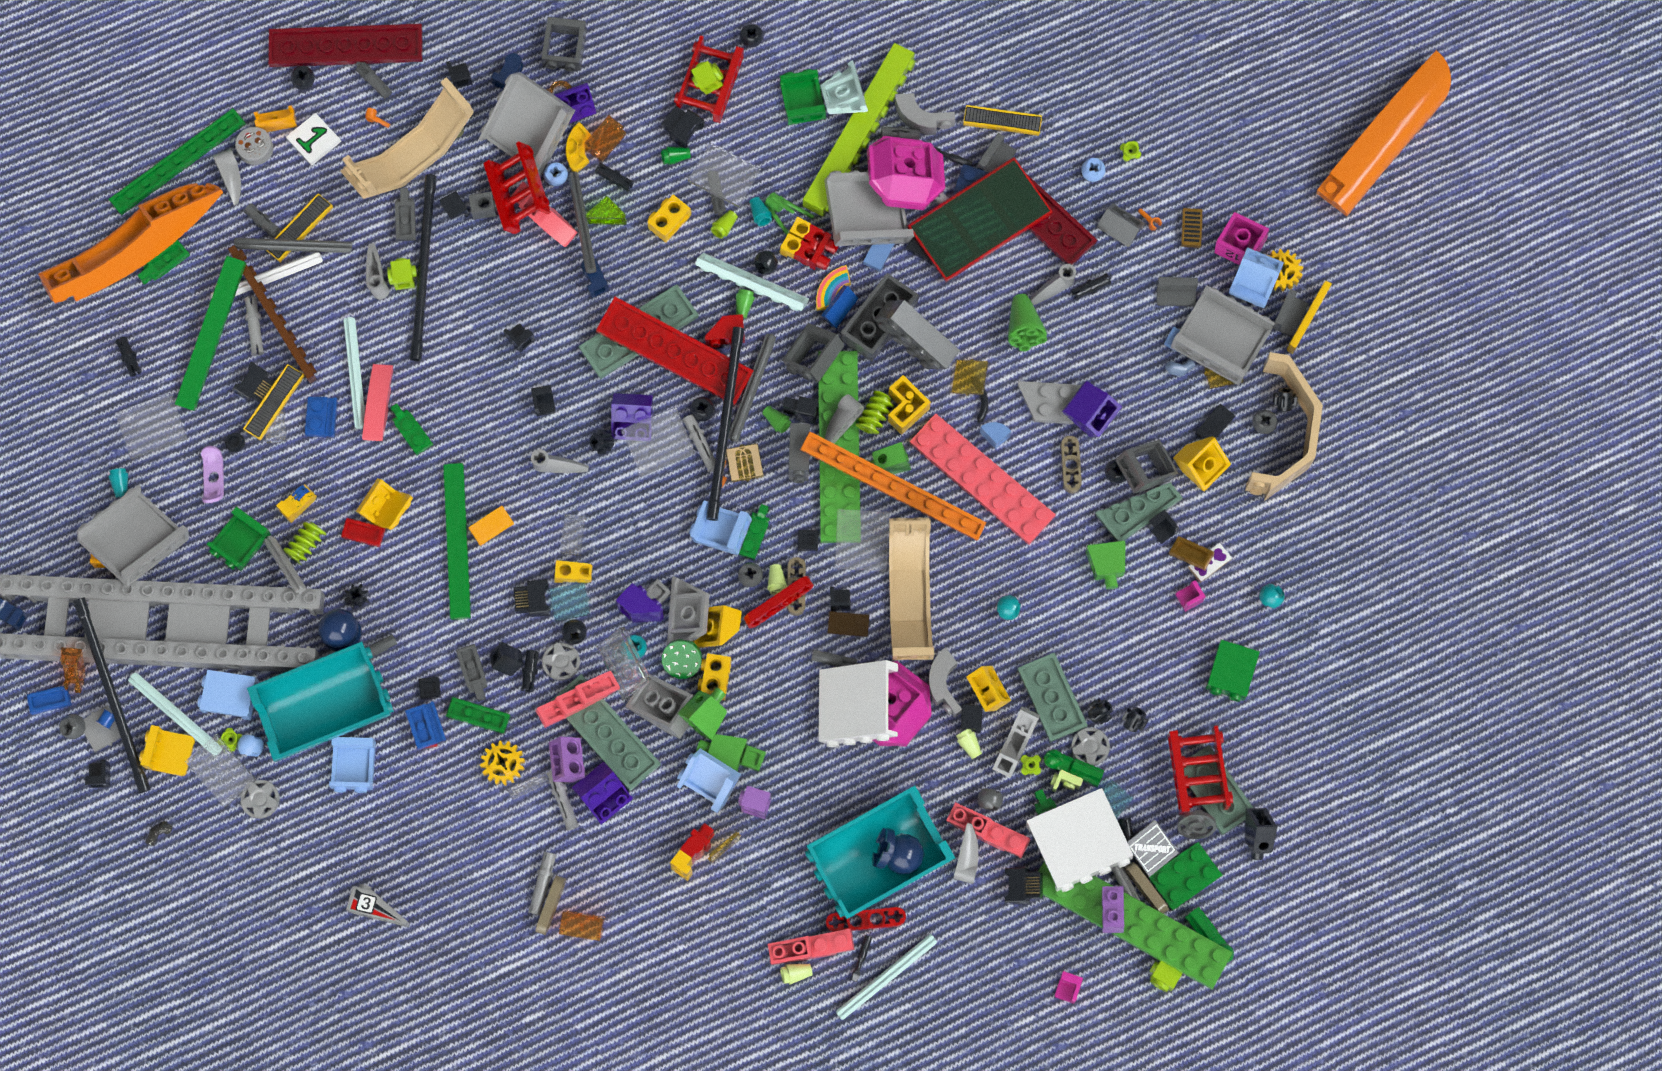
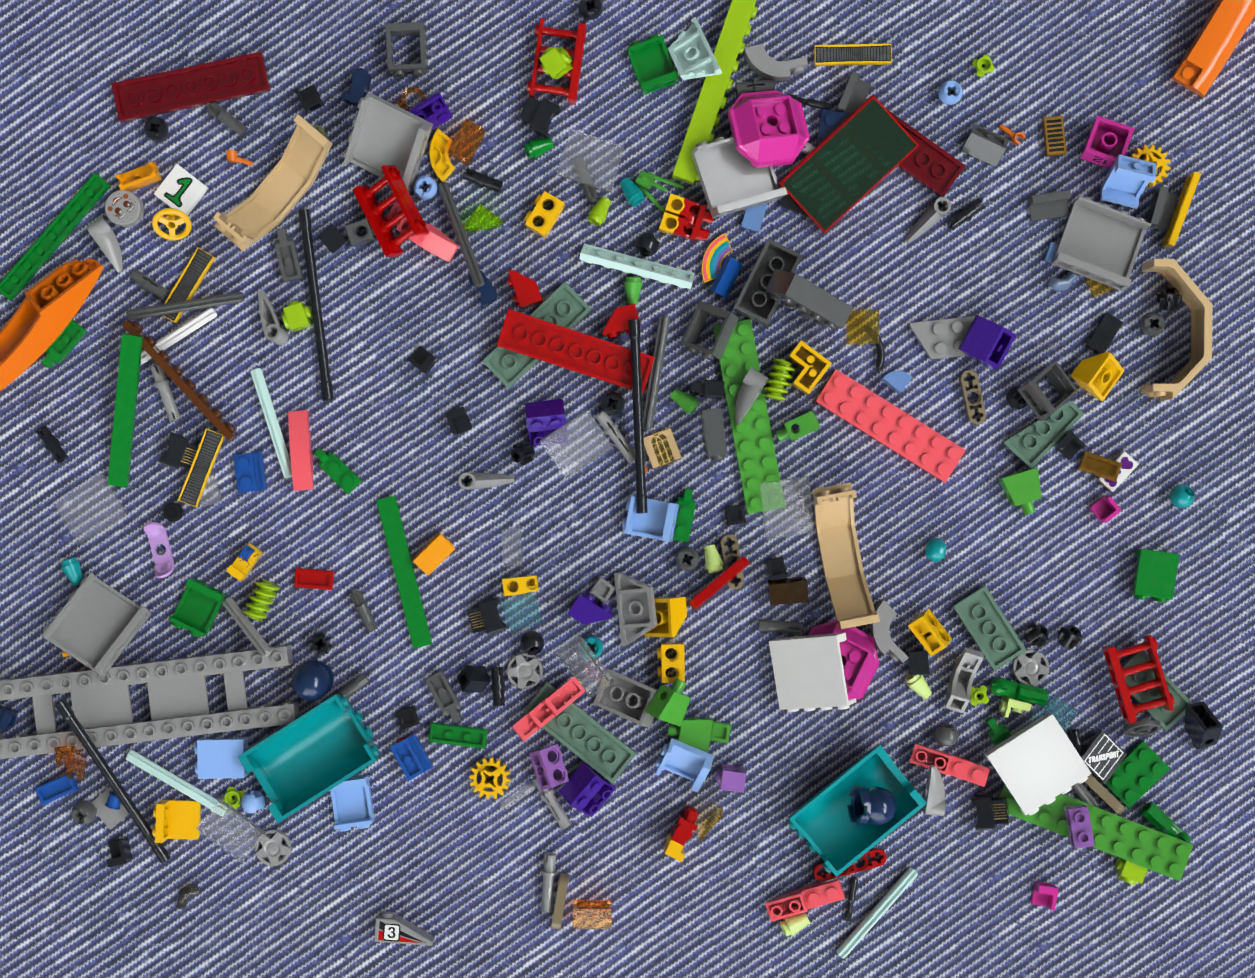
camera: 10 degrees left, 15 degrees up
yellow bracket [356,478,413,530] -> none
tile [662,639,702,679] -> none
orange plate [800,431,987,541] -> none
bright green cone [1008,294,1047,352] -> none
none -> yellow piece [152,208,192,241]
none -> dark grey piece [350,588,378,633]
none -> red slope [506,270,543,309]

